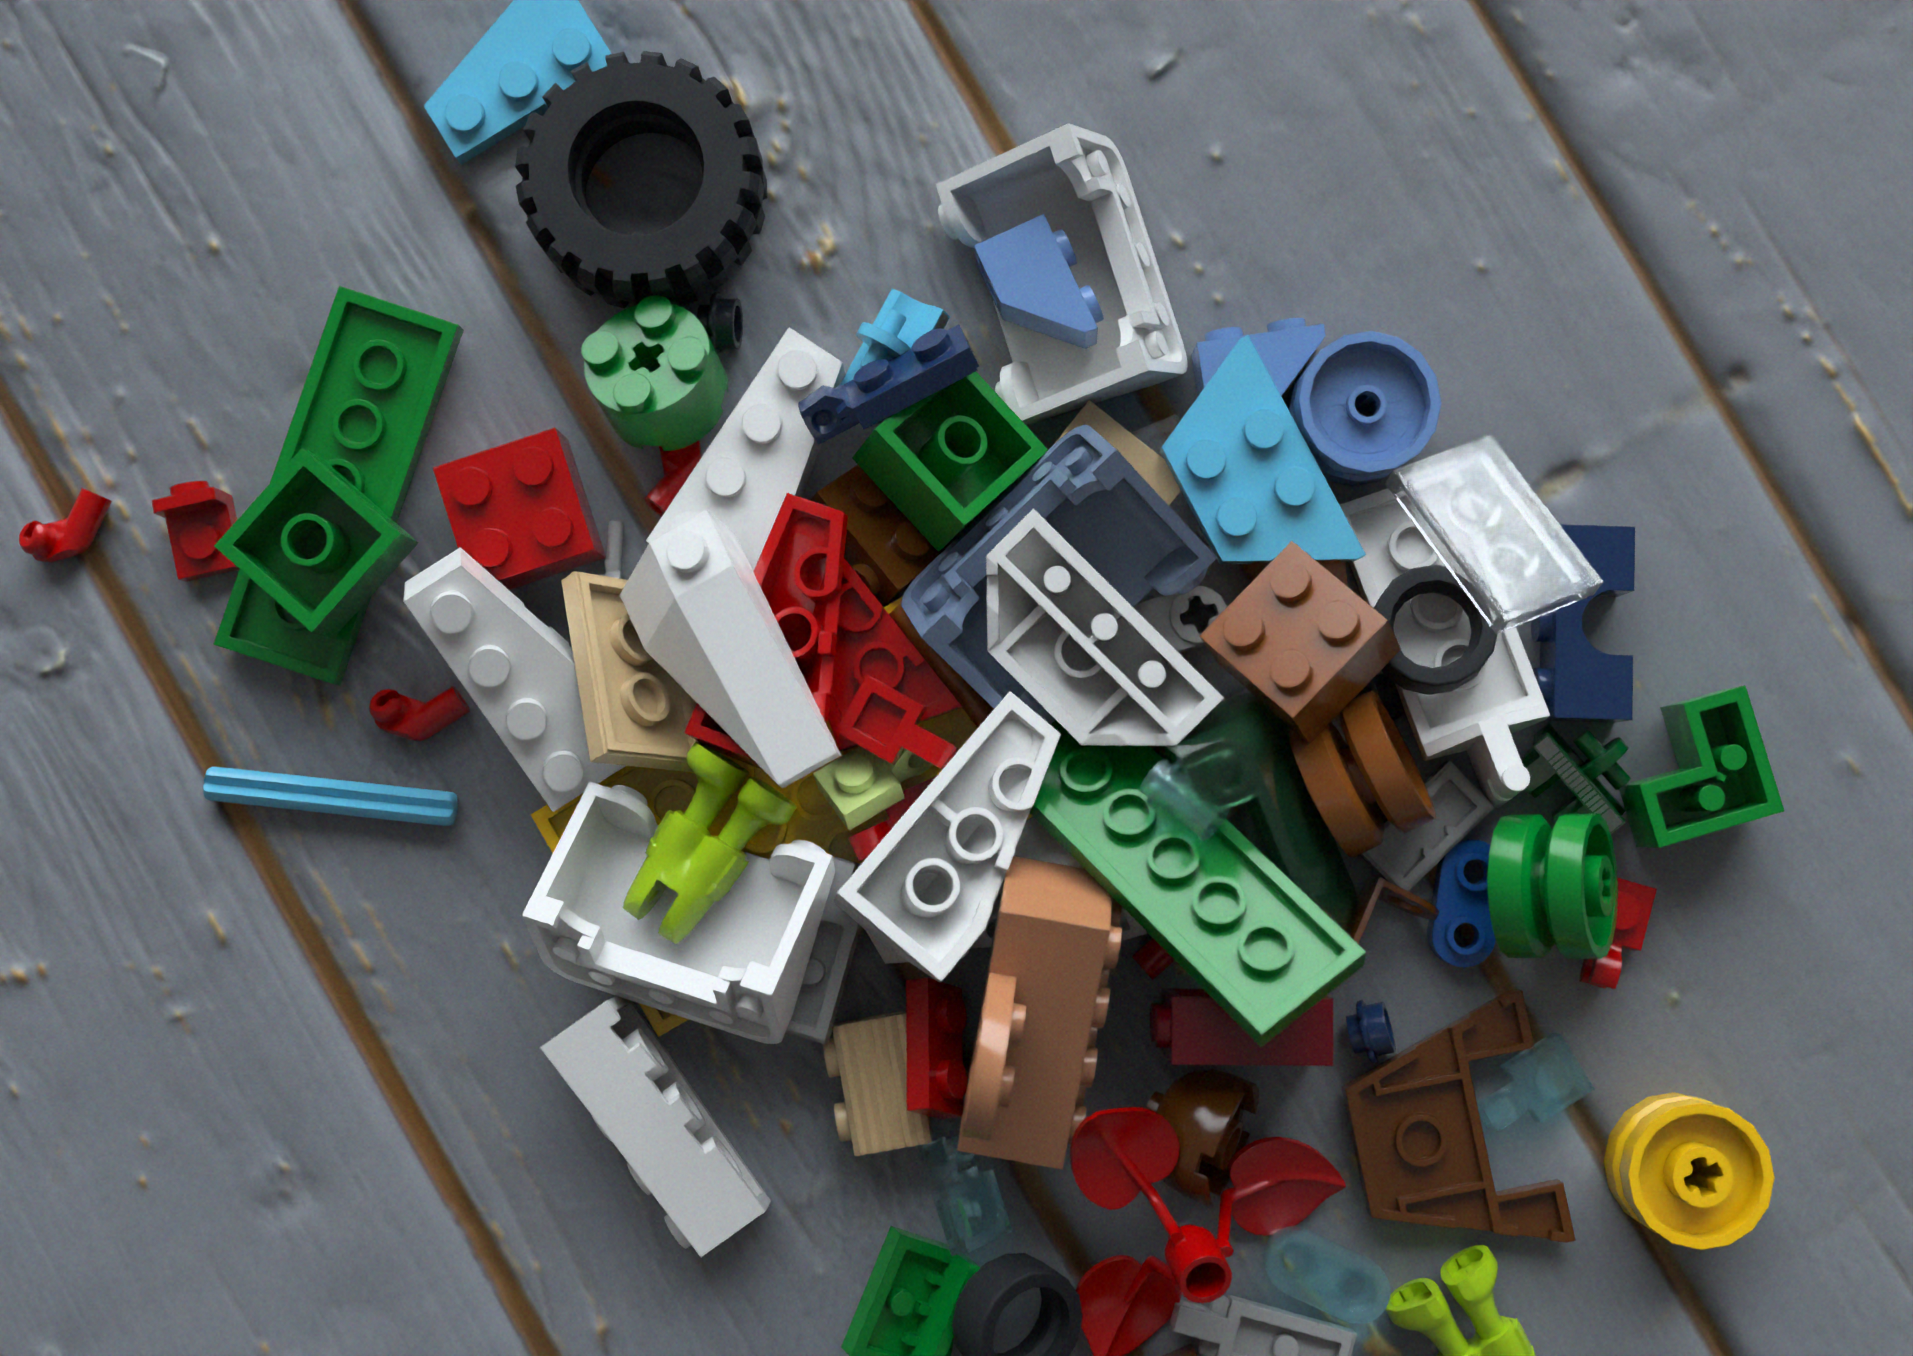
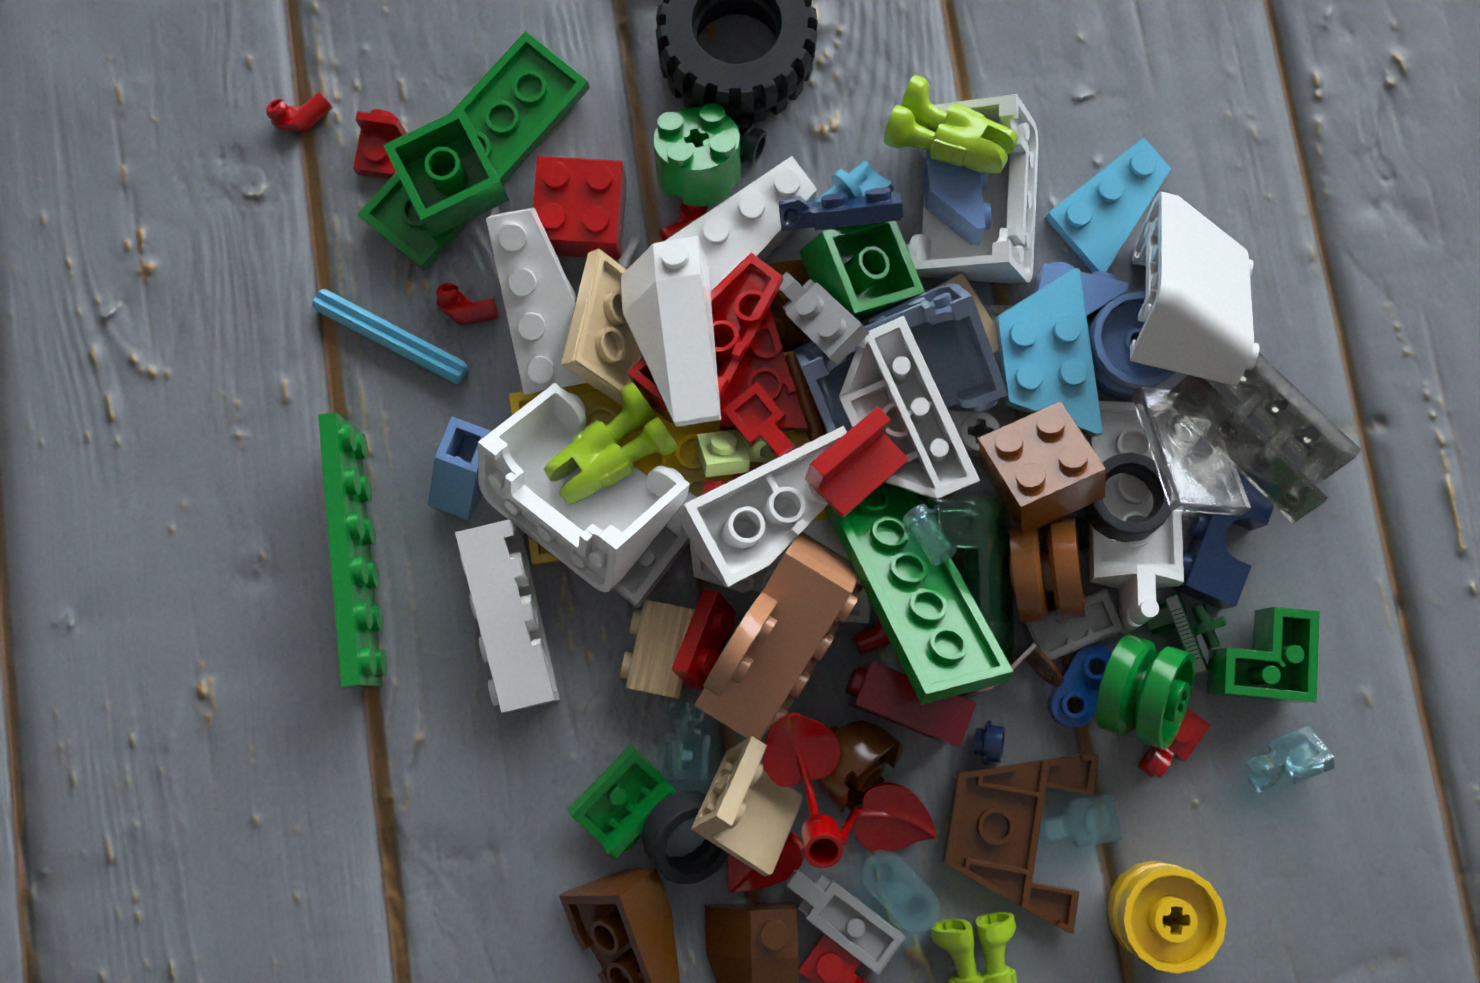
camera: 15 degrees right, 5 degrees down
none -> green plate [318,412,388,688]
none -> medium blue slope [428,416,492,521]
none -> tan bracket [691,736,803,876]
none -> light grey hinge [779,272,870,365]
none -> red panel [805,407,908,517]
none -> lime piece [883,75,1018,173]
none -> medium azure wing [1045,138,1171,272]
none -> white windscreen [1130,191,1259,386]
none -> clear smoke fence [1163,352,1361,524]
none -> clear light blue plate [1246,725,1335,792]

